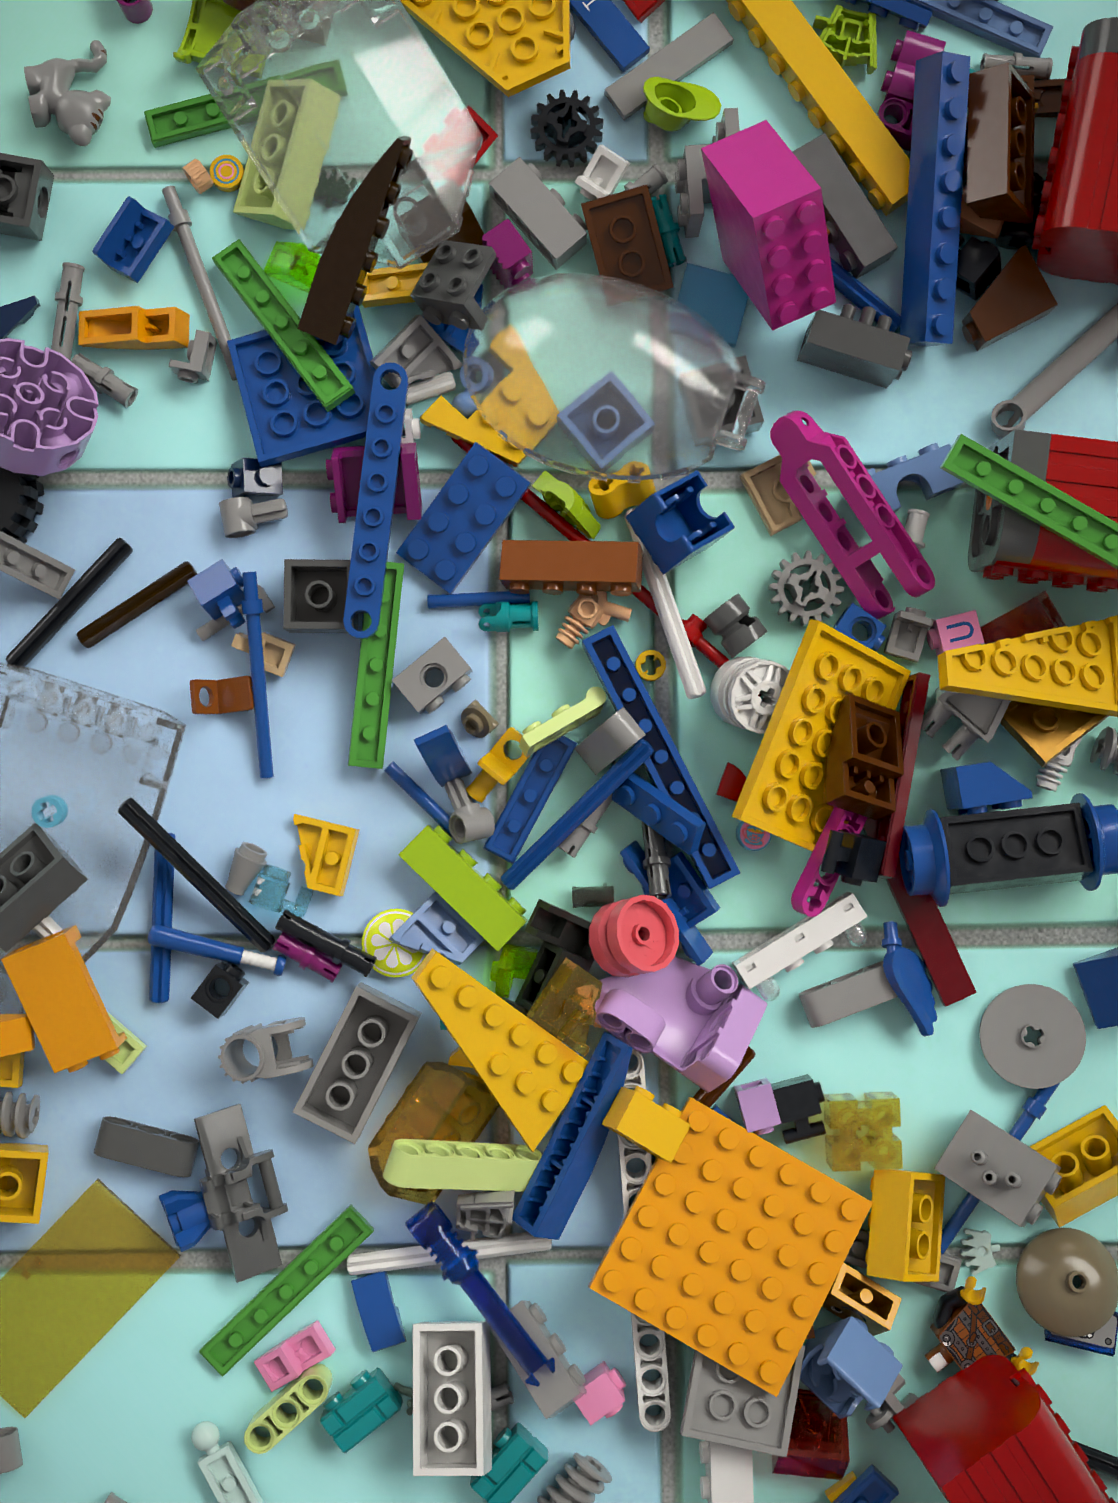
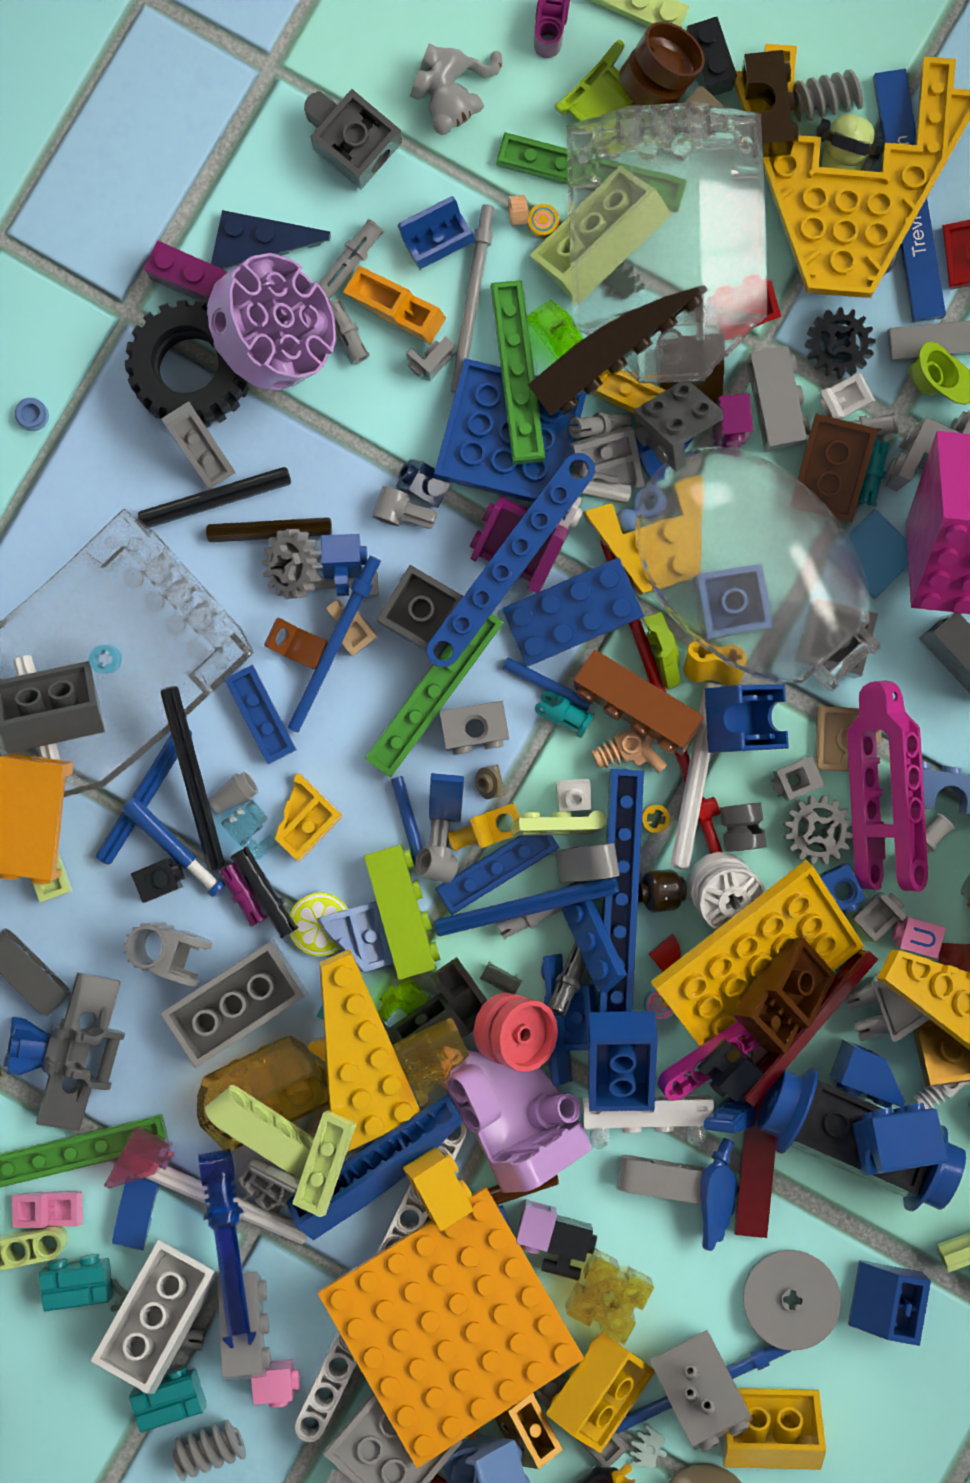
camera: 30 degrees right, 0 degrees up
none -> clear pink slope [104,1125,175,1189]
none -> blue plate [224,665,297,765]
none -> light grey gear [262,529,323,599]
none -> yellowish green plate [292,1111,357,1217]
none -> white bracket [556,779,591,812]
none -> light grey pin [569,412,632,438]
none -> blue brick [588,1011,658,1111]
none -> dark brown head [638,869,687,913]
none -> blue slope [703,1097,757,1133]
none -> light grey brick [770,756,824,801]
none -> blue piece [853,1103,947,1176]

